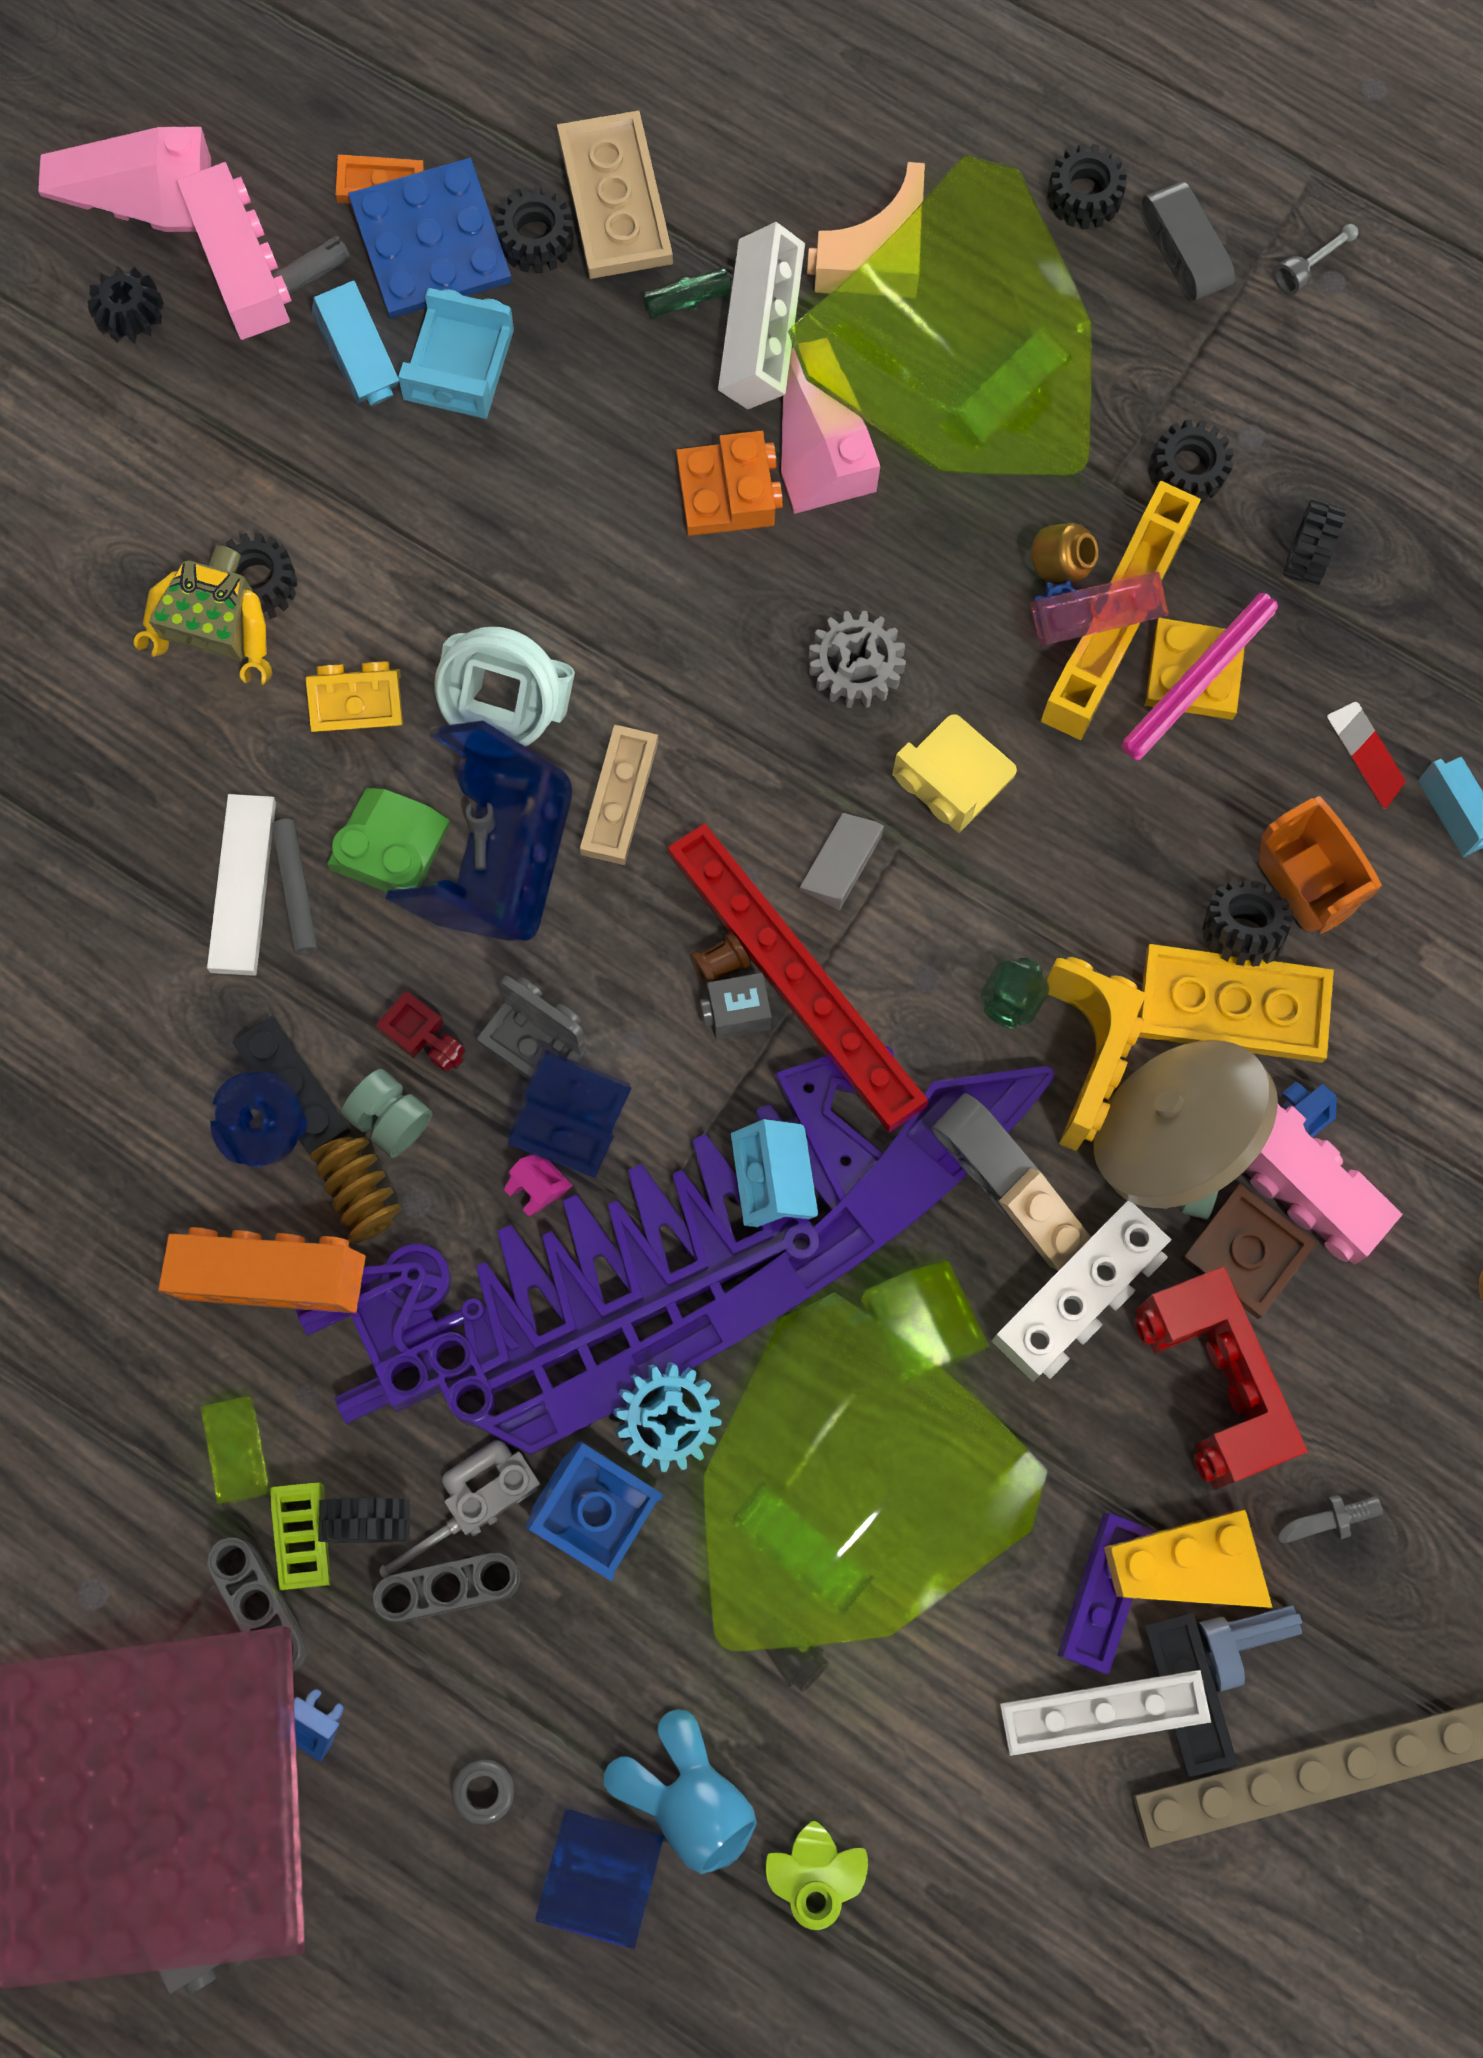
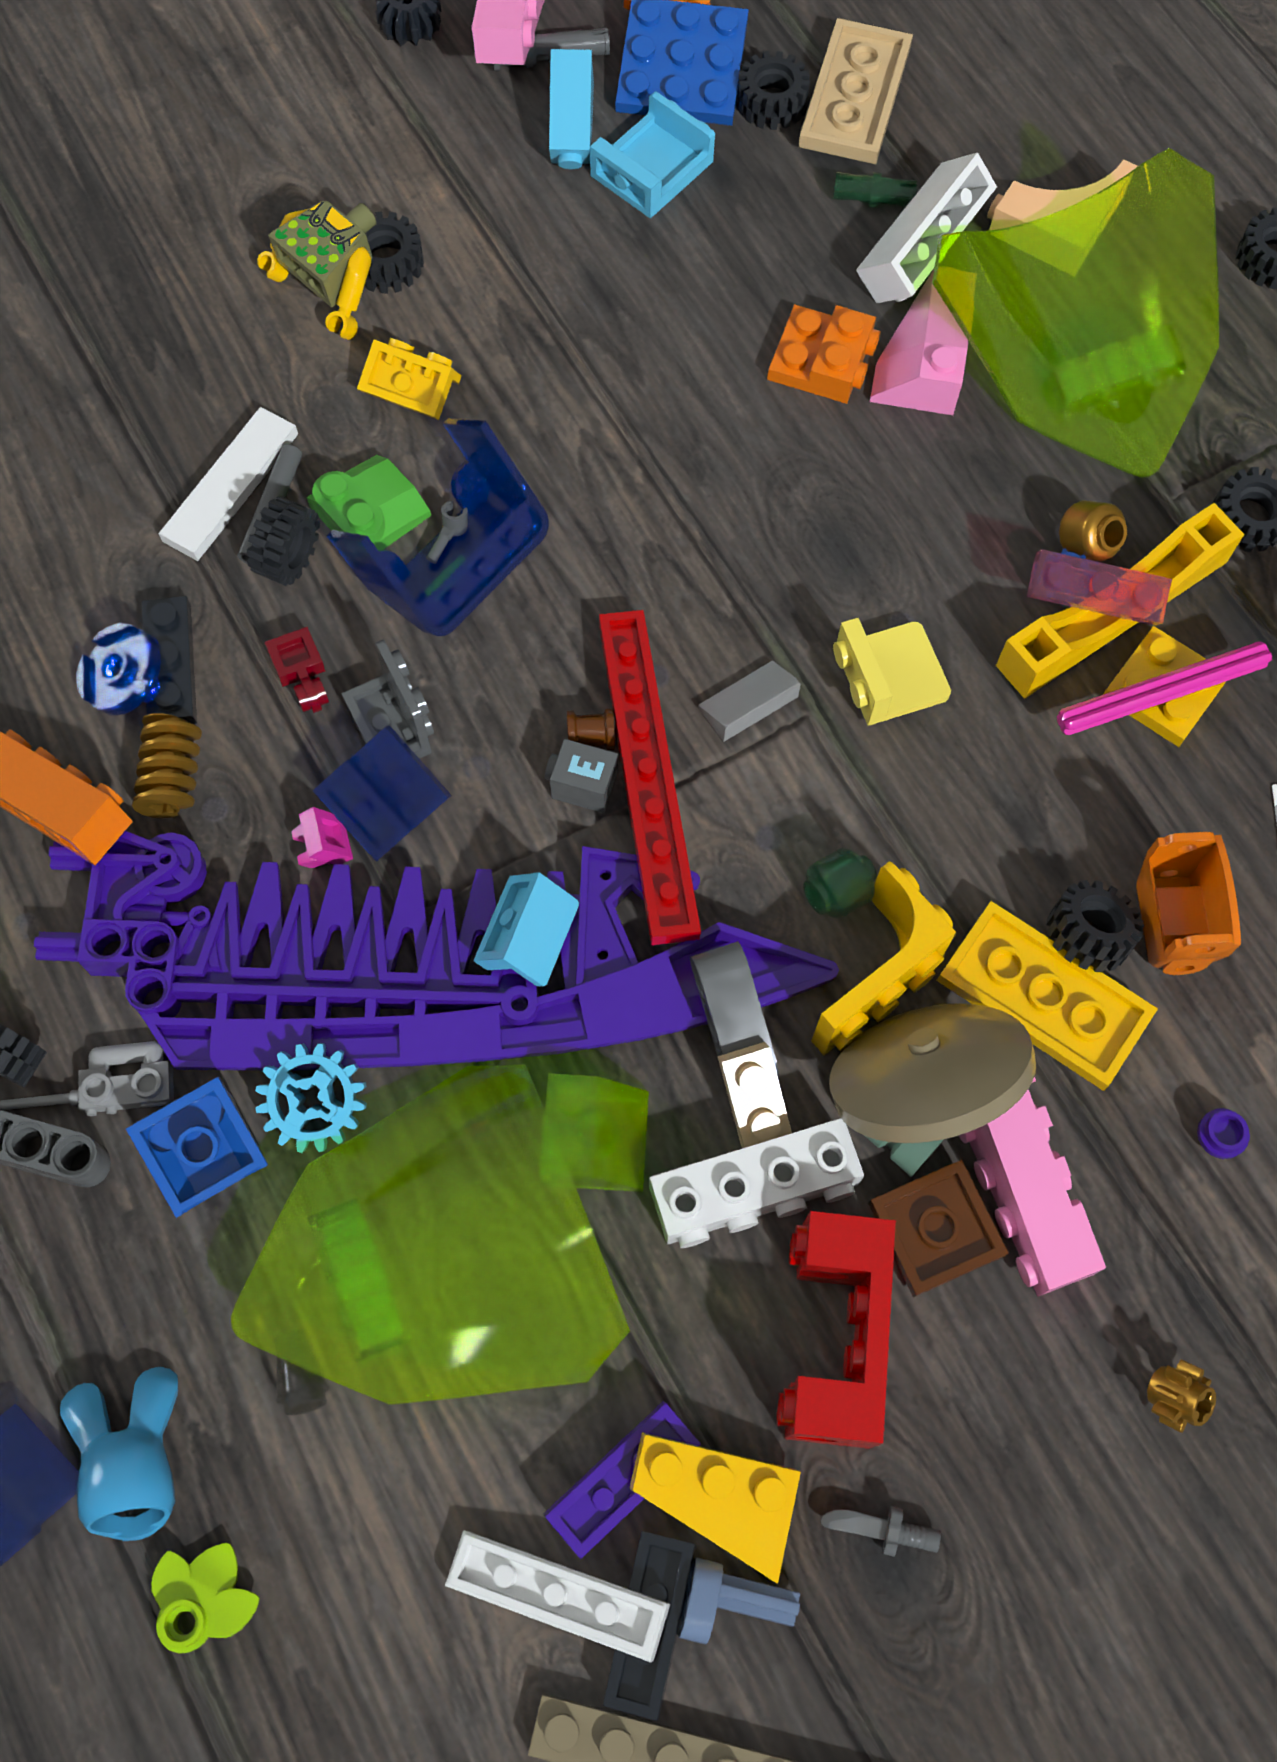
camera: 30 degrees right, 5 degrees down
sand green wheel [341,1069,433,1158] -> none
light aqua piece [434,627,575,751] -> none
tan plate [580,725,658,865] -> none
light grey gear [808,611,906,708] -> none
blue tile [1282,1082,1337,1138] -> none
none -> black tyre [246,496,320,586]
none -> dark purple plate [1197,1108,1250,1159]

